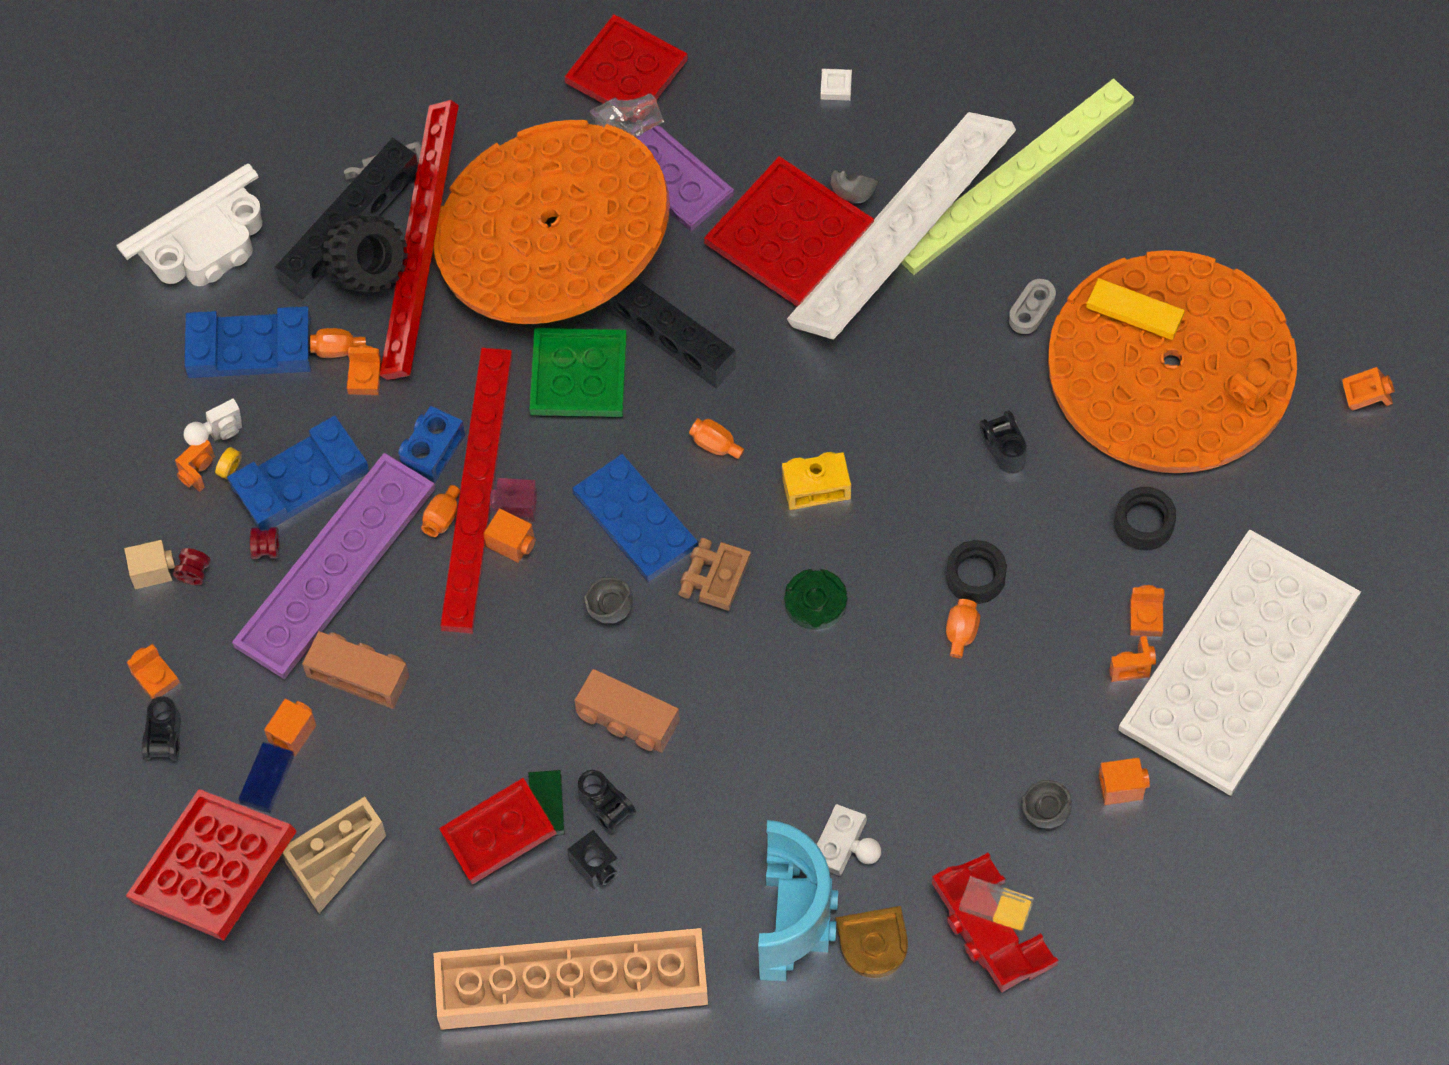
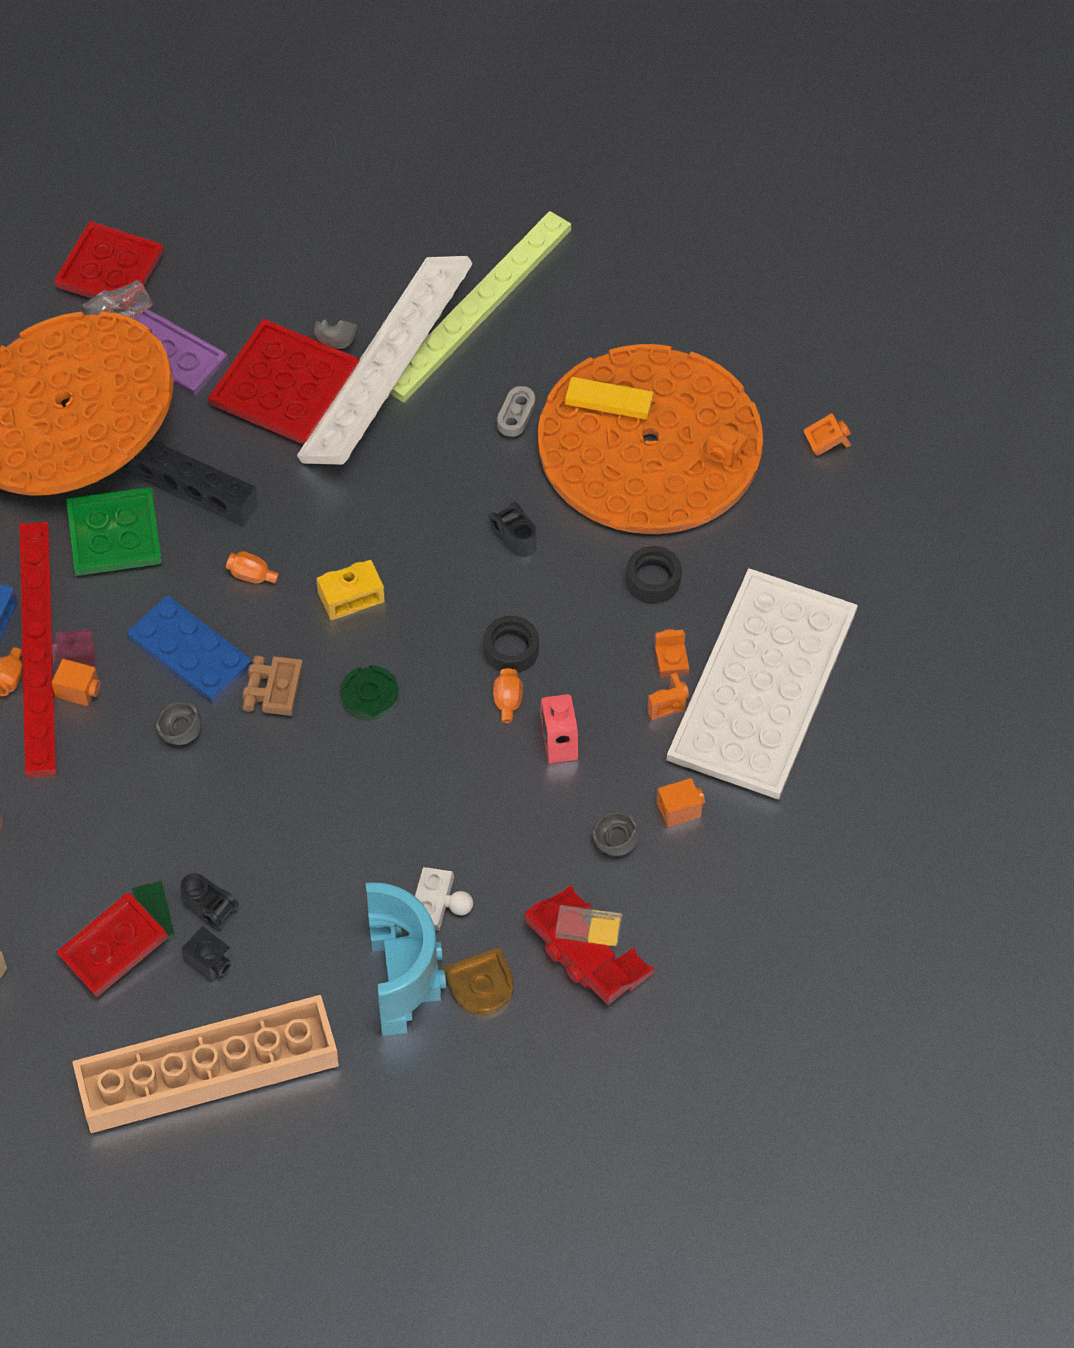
camera: 15 degrees left, 5 degrees down
nougat brick [575,669,680,753] -> none
white tile [821,69,852,100] -> none
none -> coral torso [540,694,578,764]

